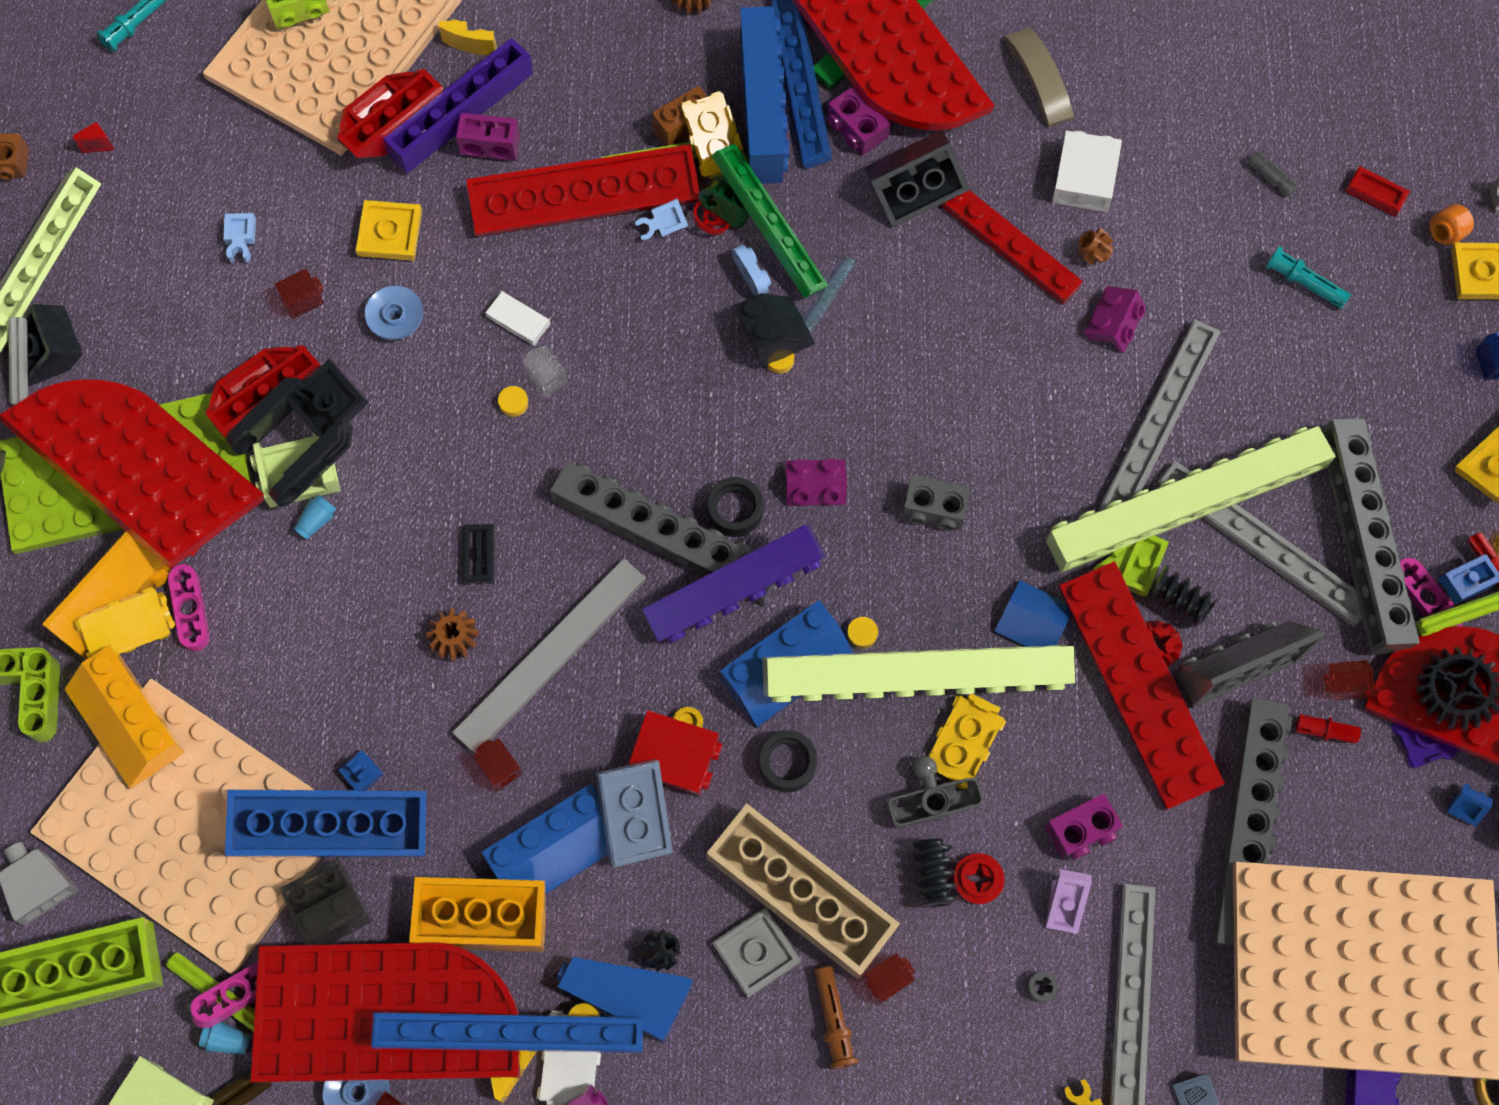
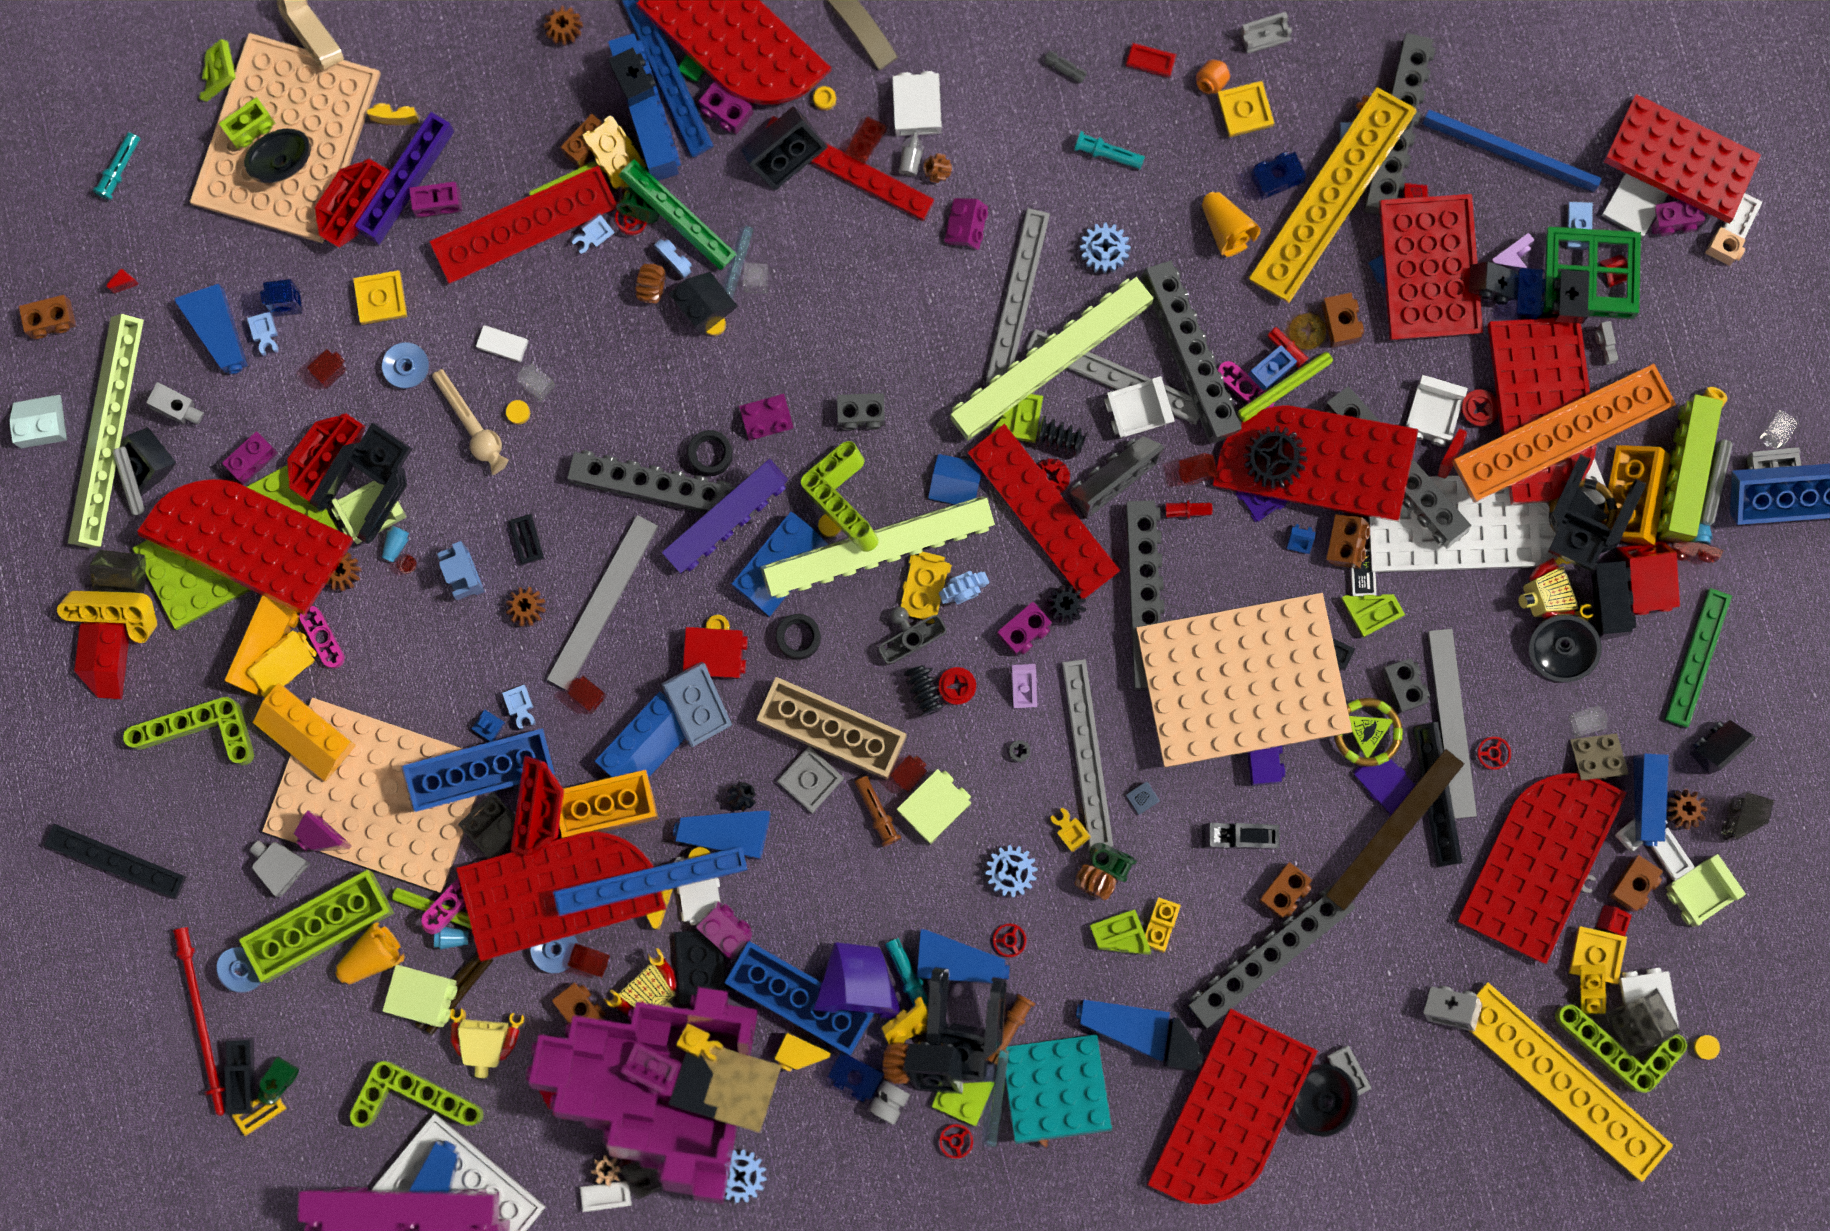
camera: 10 degrees left, 10 degrees up
none -> light grey torso [146,382,204,425]
none -> blue slope [175,284,248,374]
none -> magenta brick [222,431,278,485]
none -> black dish [244,128,311,183]
none -> clear blue brick [260,279,303,317]
none -> magenta slope [293,810,352,851]
none -> dark orange gear [326,552,362,592]
none -> light orange cone [336,922,404,984]
none -> clear red hinge [396,554,417,574]
none -> tan piece [432,369,509,475]
none -> medium blue panel [437,541,485,600]
none -> light blue plate [502,685,535,730]
none -> red wedge [511,756,564,856]
none -> black brick [608,47,656,107]
none -> dark orange gear [636,263,666,304]
none -> clear brick [743,263,769,294]
none -> lime beam [801,441,879,552]
none -> yellow tile [813,86,836,111]
none -> clear red slope [845,116,888,165]
none -> yellowish green panel [897,769,971,845]
none -> light grey piece [899,132,924,176]
none -> light blue gear [939,571,989,604]
none -> black gear [1047,585,1086,625]
none -> light blue gear [1080,223,1131,274]
none -> white panel [1104,376,1175,438]
none -> light orange cone [1202,192,1261,257]

